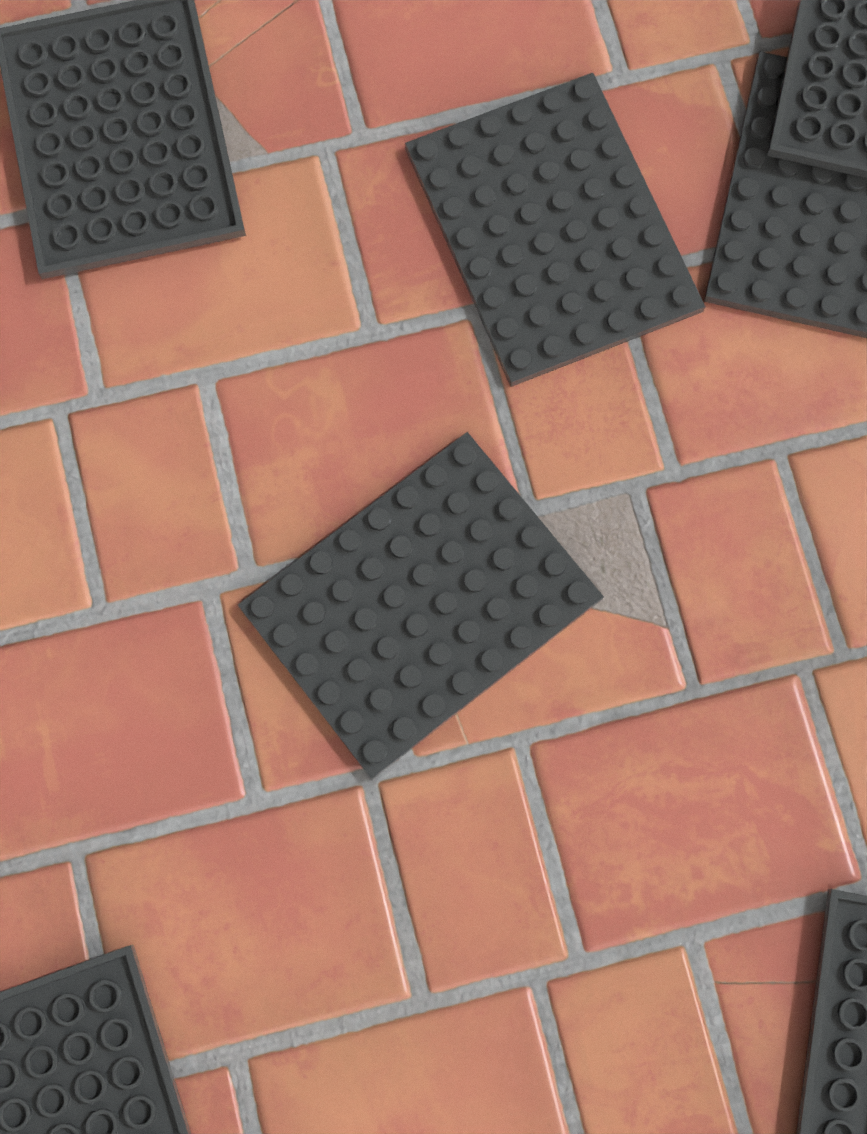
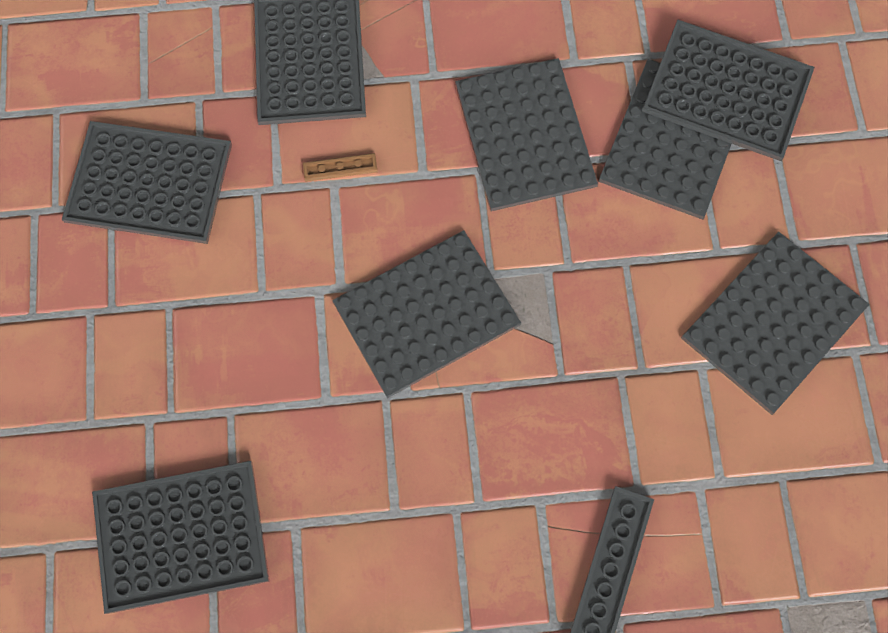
camera: 10 degrees right, 5 degrees down
none -> medium nougat tile [303,153,378,182]

